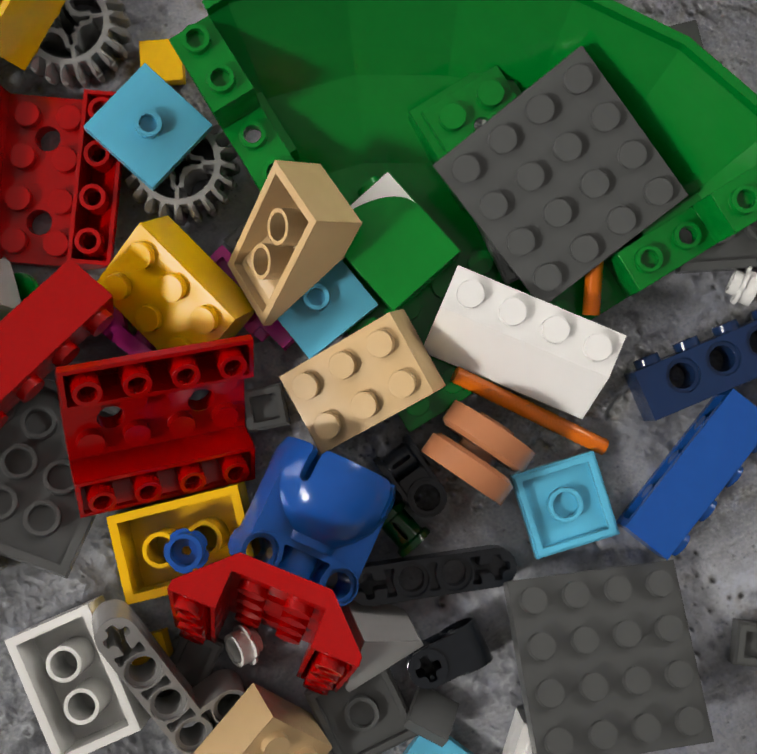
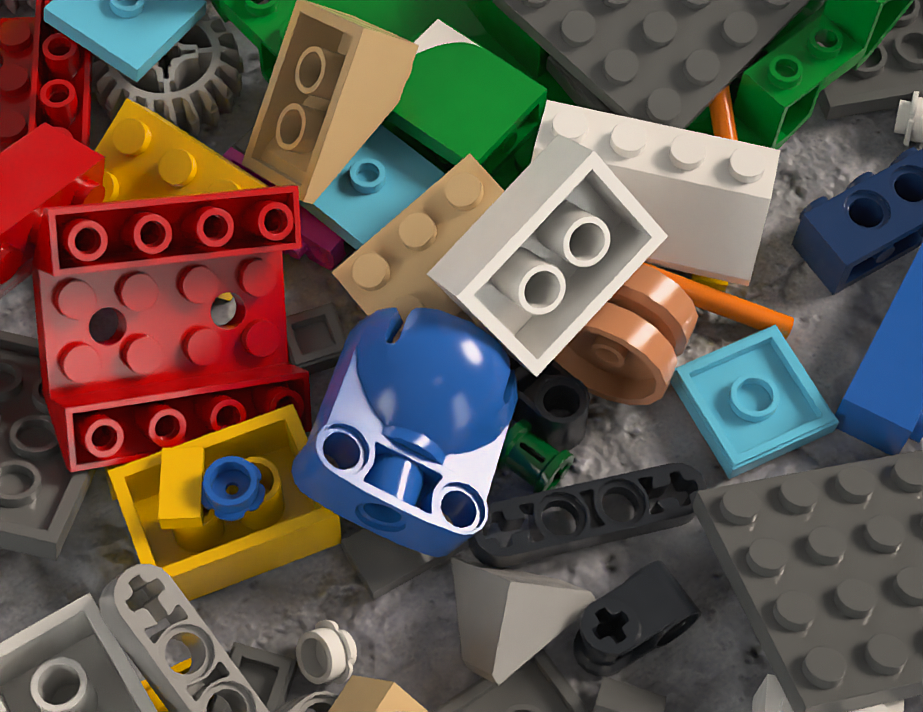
camera: 15 degrees left, 25 degrees down
red slope [167,552,362,695] -> none
none -> yellow piece [158,446,205,529]
none -> white brick [427,134,668,377]

